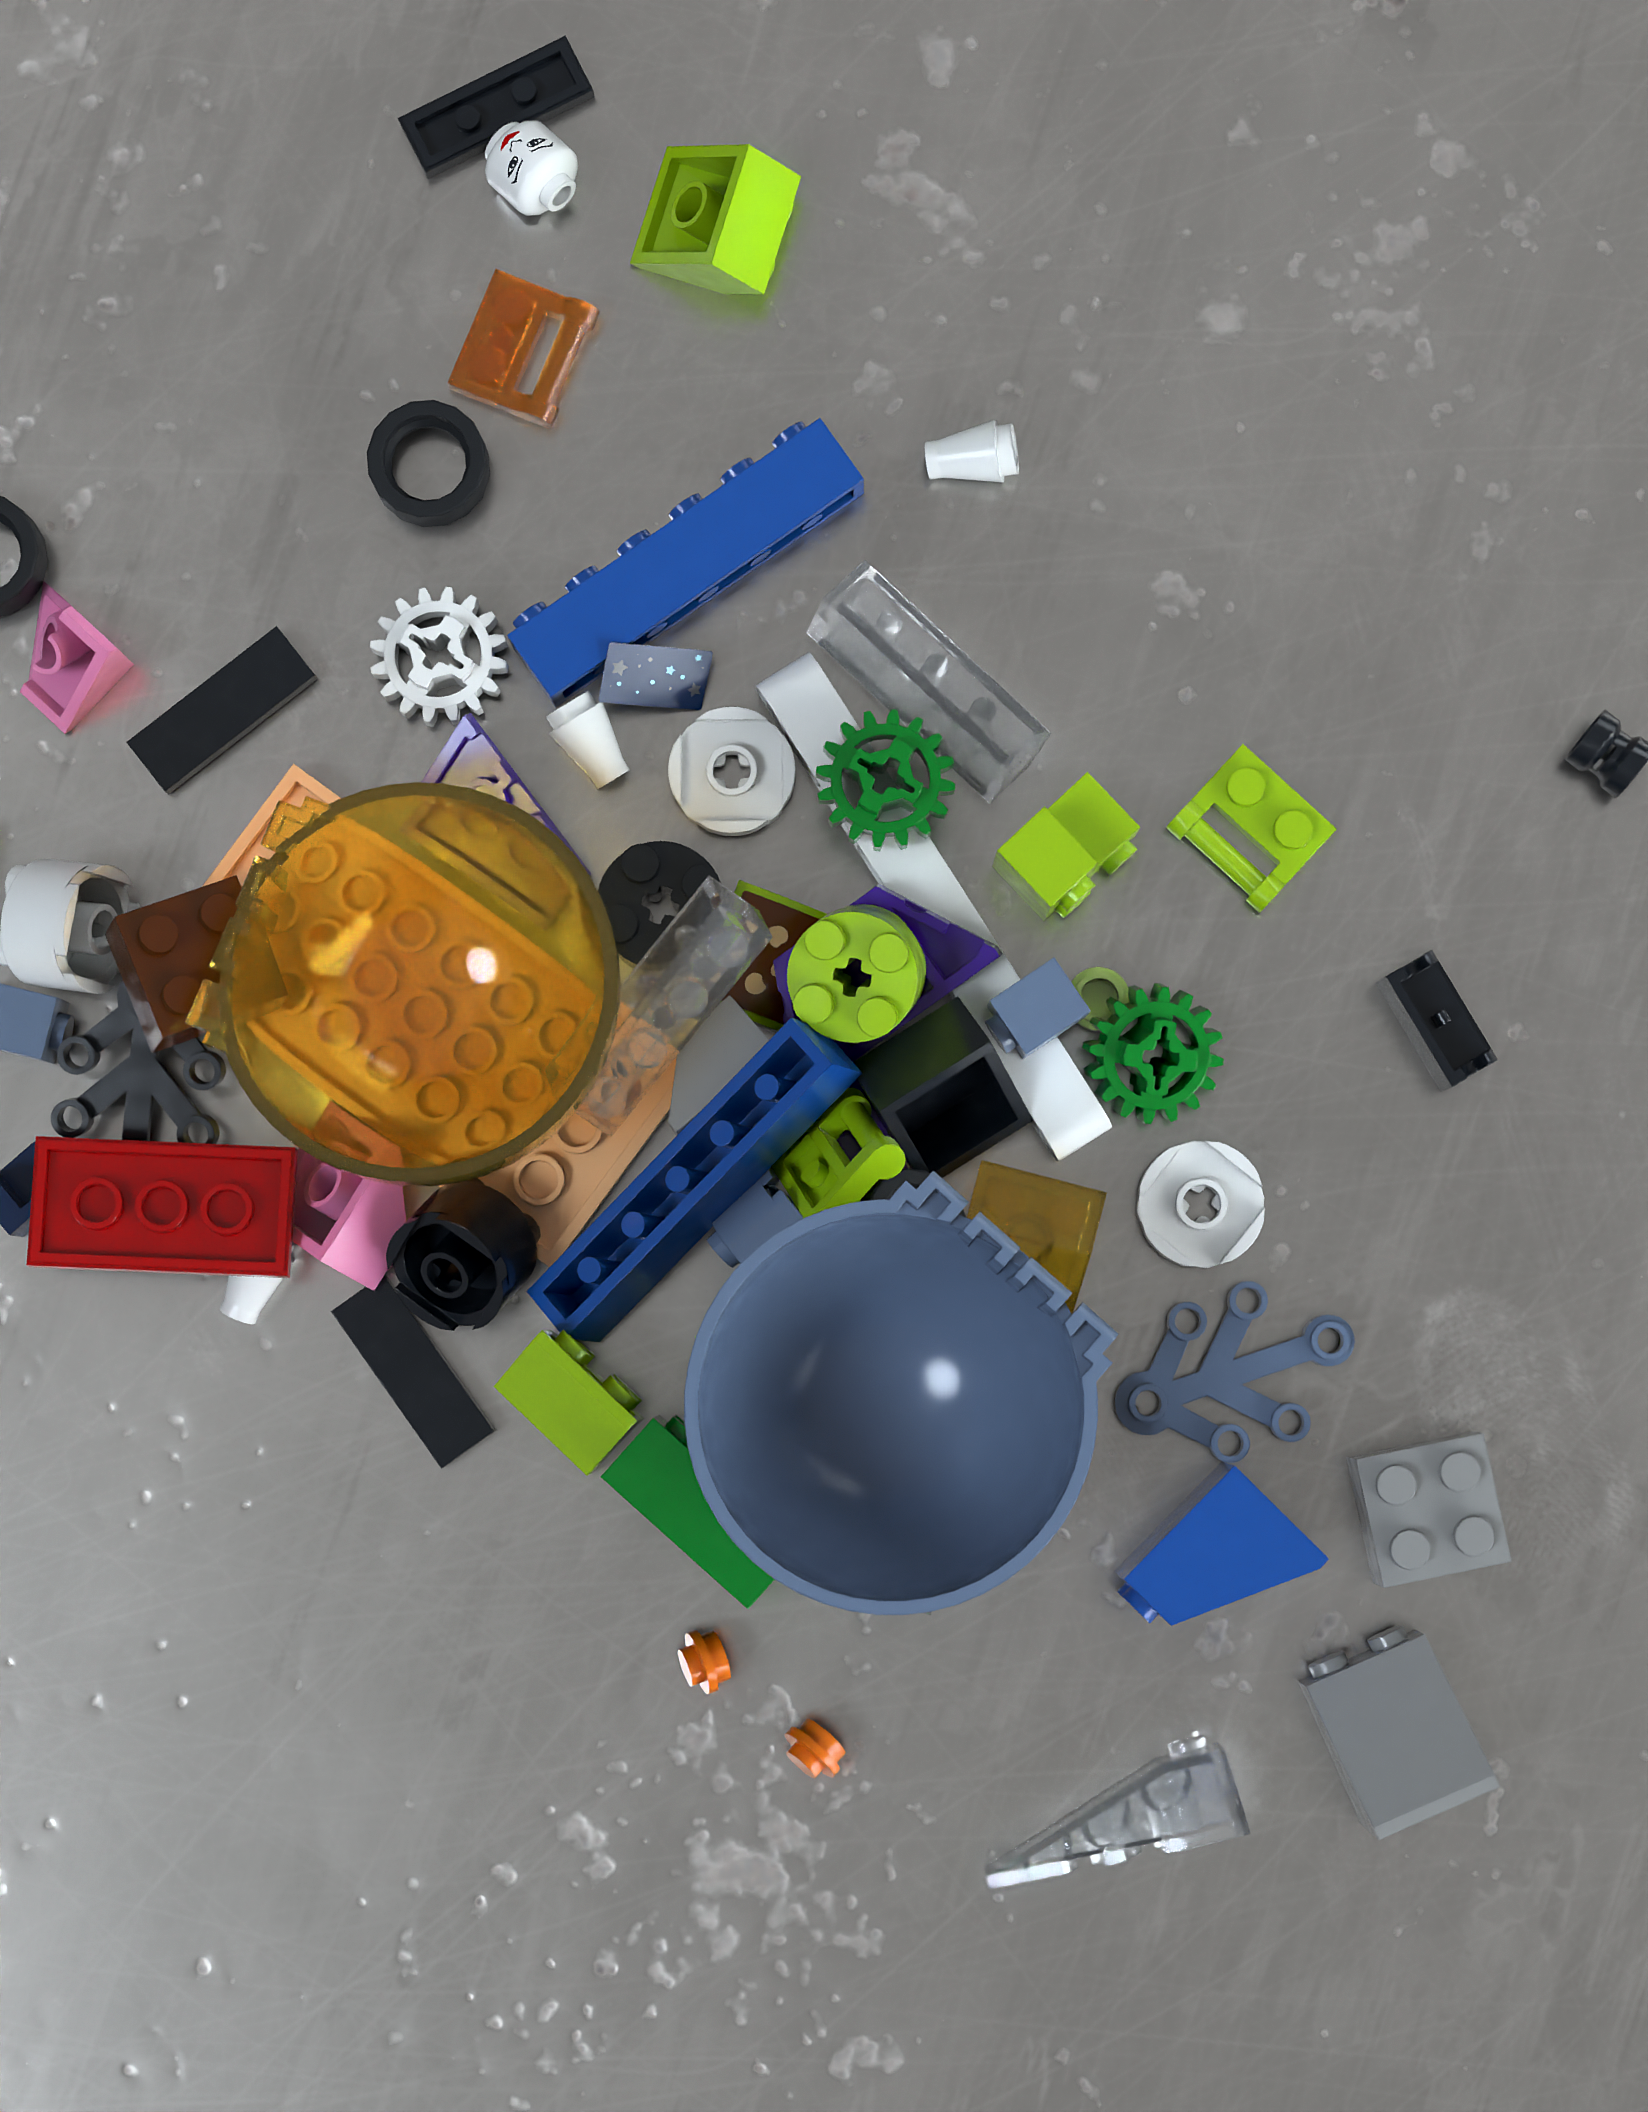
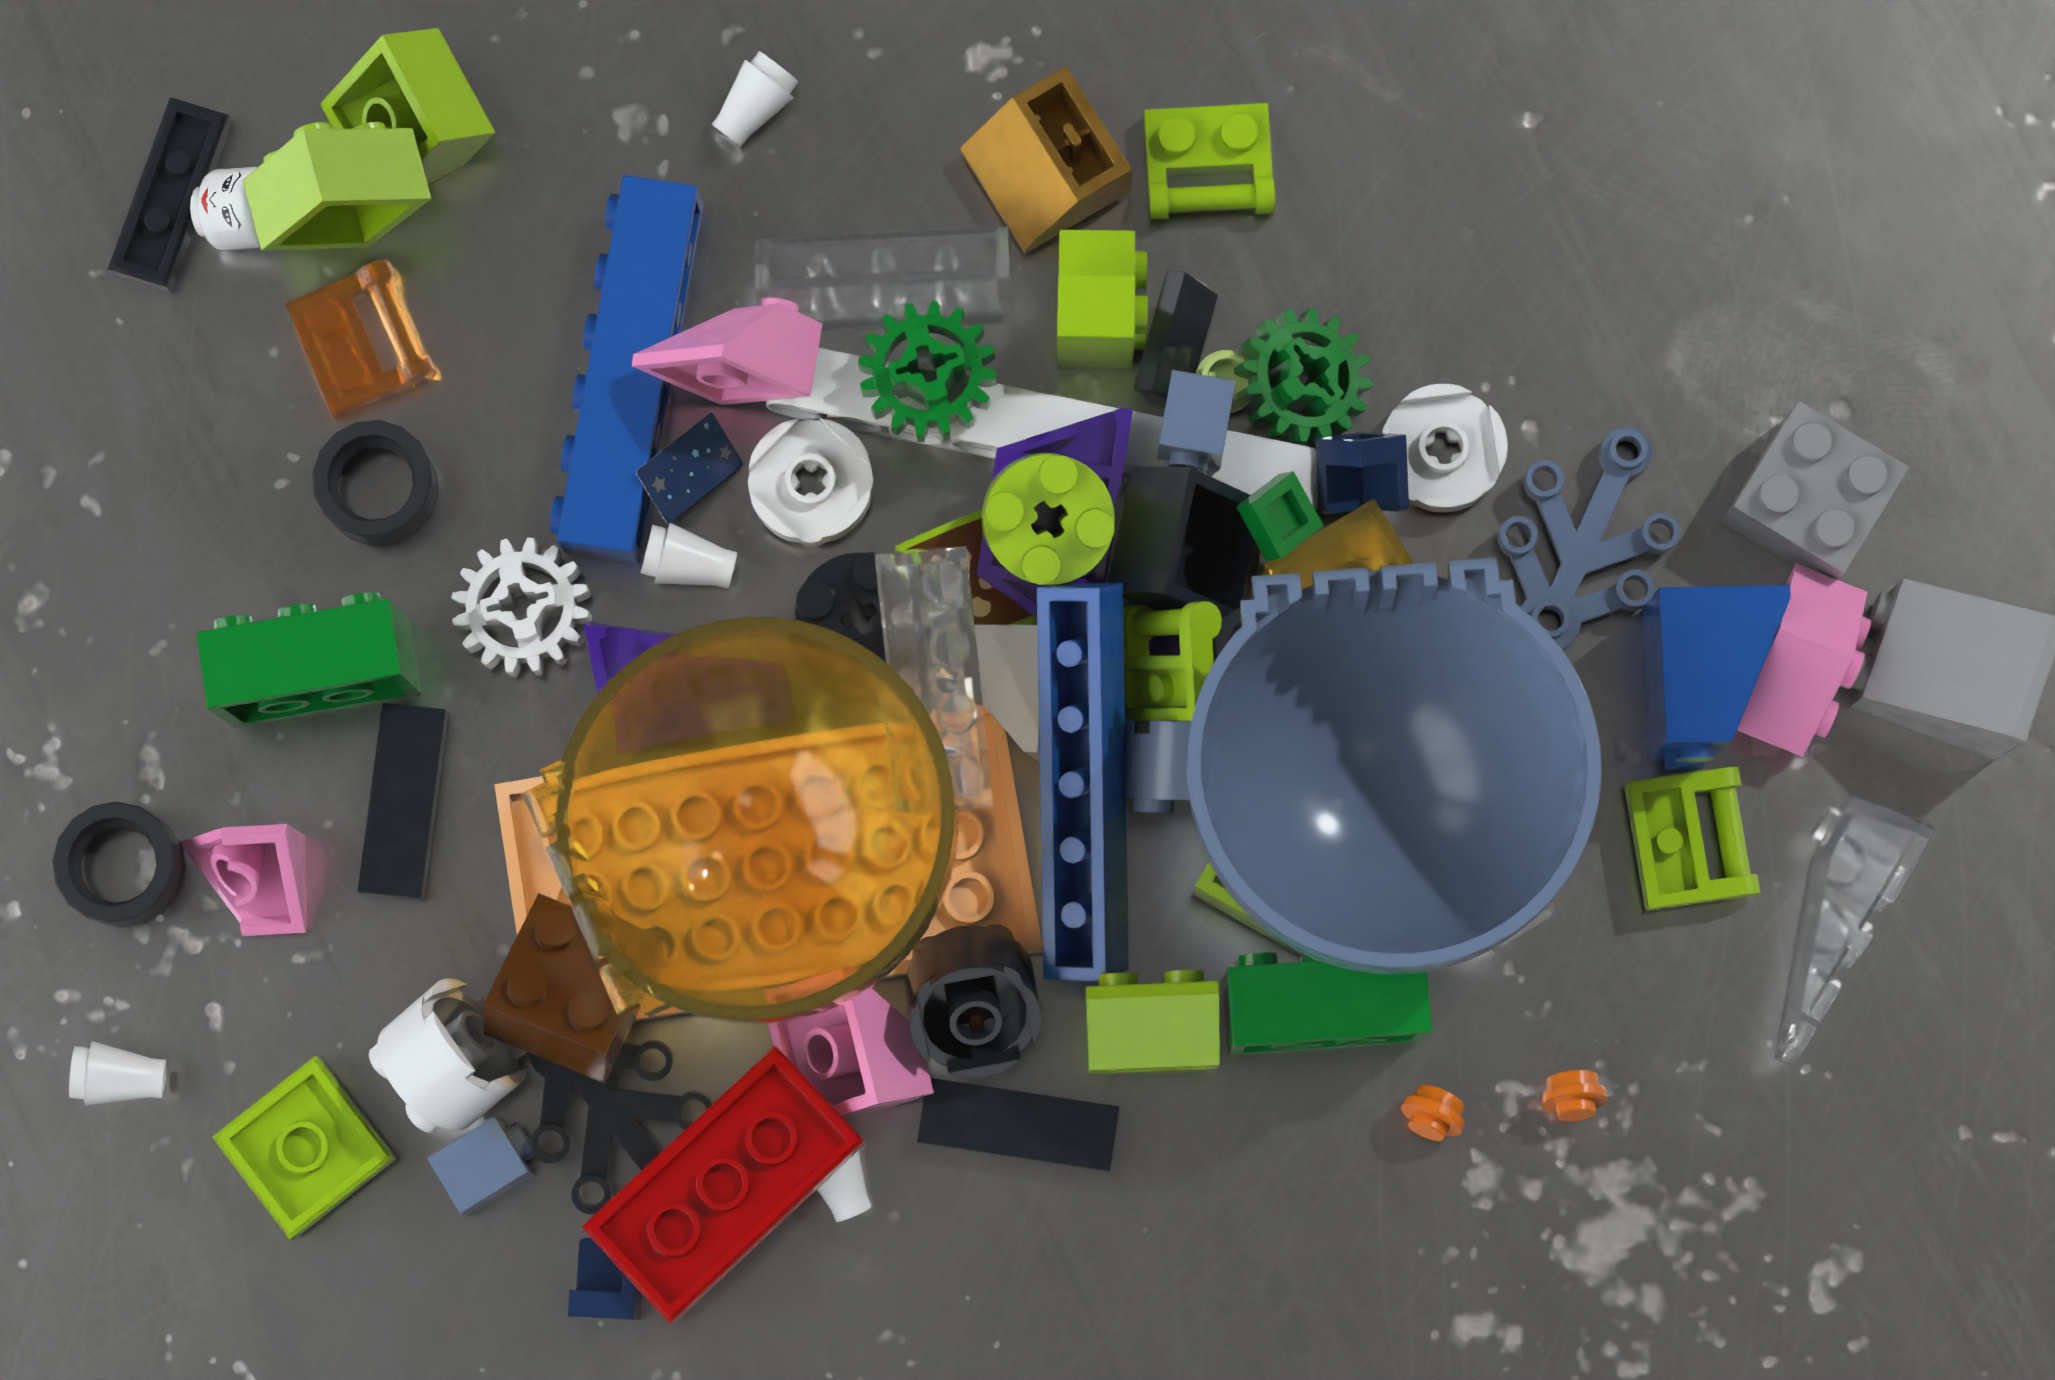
camera: 45 degrees left, 5 degrees down
black hinge [1376,950,1498,1092] -> none
none -> green brick [196,592,422,728]
none -> lime piece [242,122,432,251]
none -> bright pink slope [632,298,823,405]
none -> pearl gold slope [960,66,1132,254]
none -> black tile [1134,270,1218,408]
none -> green plate [1236,471,1323,562]
none -> dark blue panel [1316,431,1409,514]
none -> lime plate [1624,767,1761,911]
none -> bright pink brick [1737,563,1872,757]

